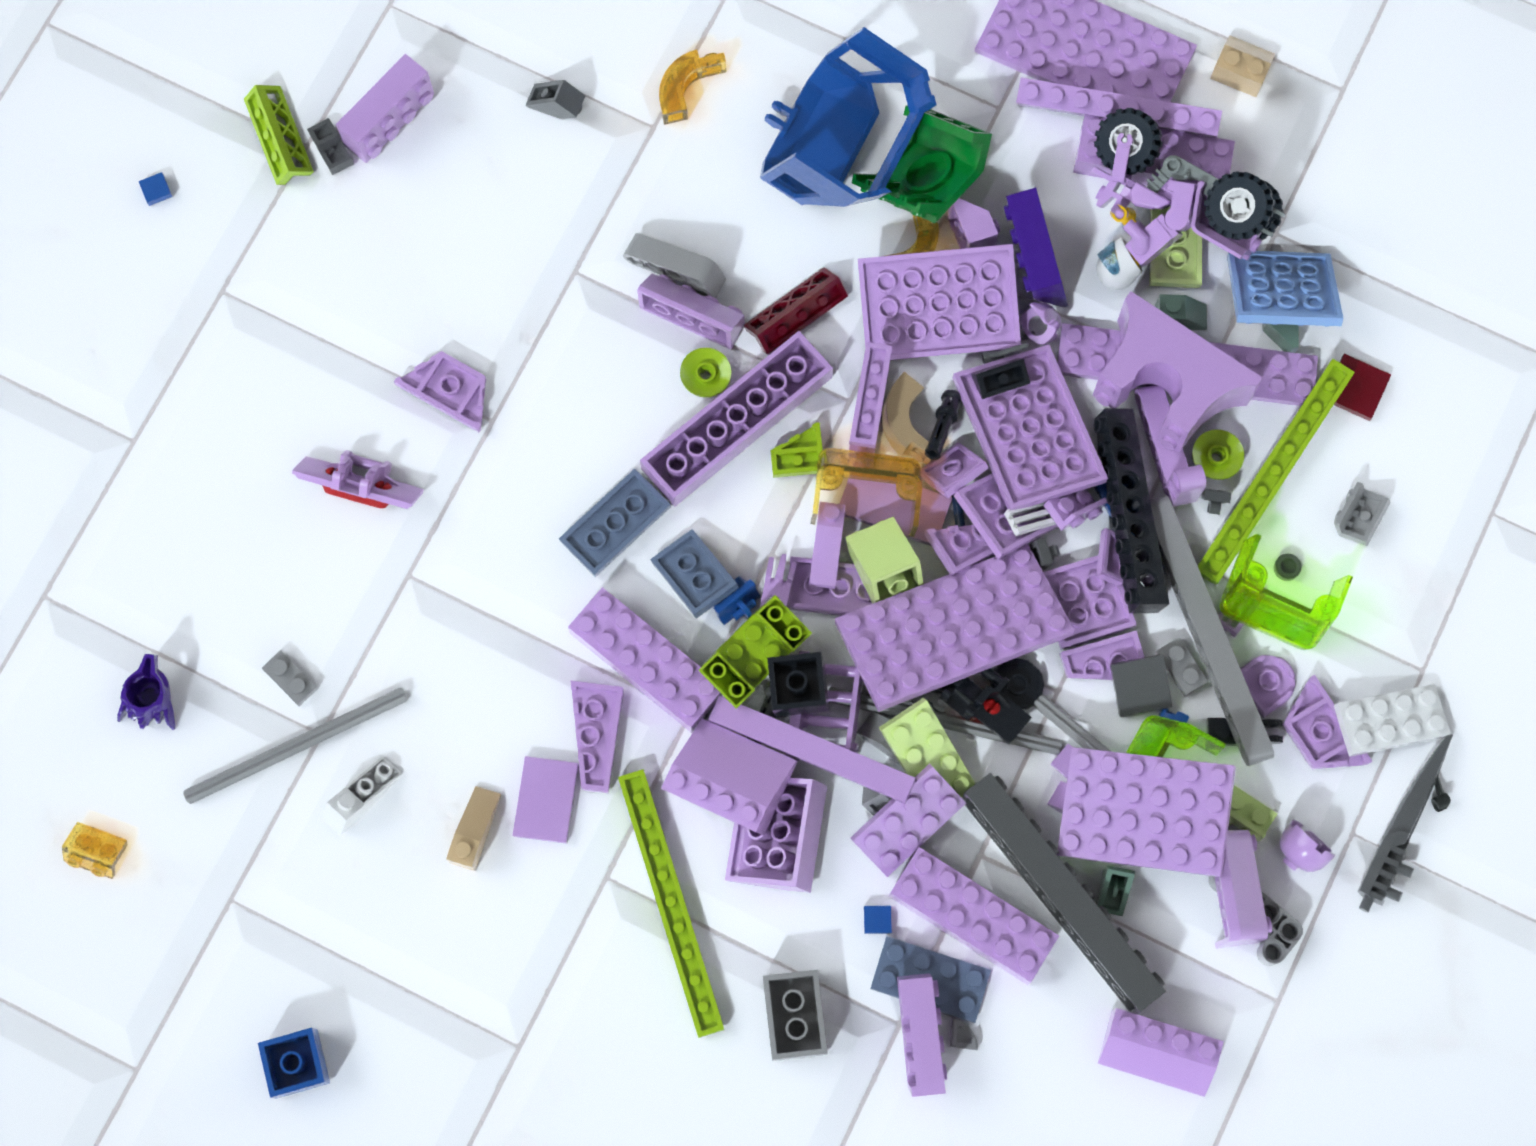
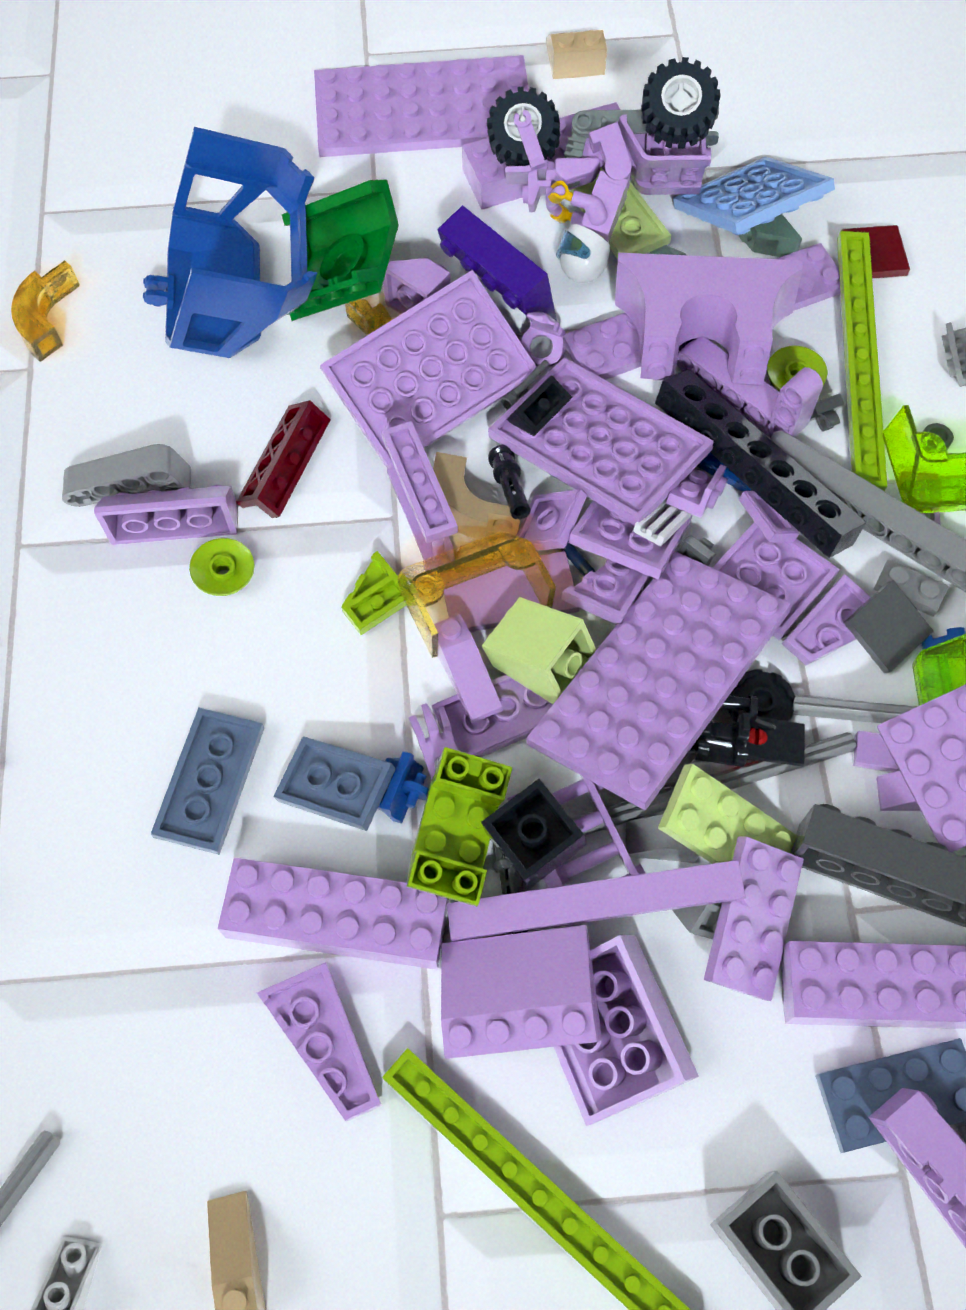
camera: 30 degrees left, 10 degrees down
lavender tile [512,756,579,844] -> none
lavender brick [640,331,833,507] -> none
blue tile [863,906,892,934] -> none
lavender brick [1016,77,1222,138] -> none

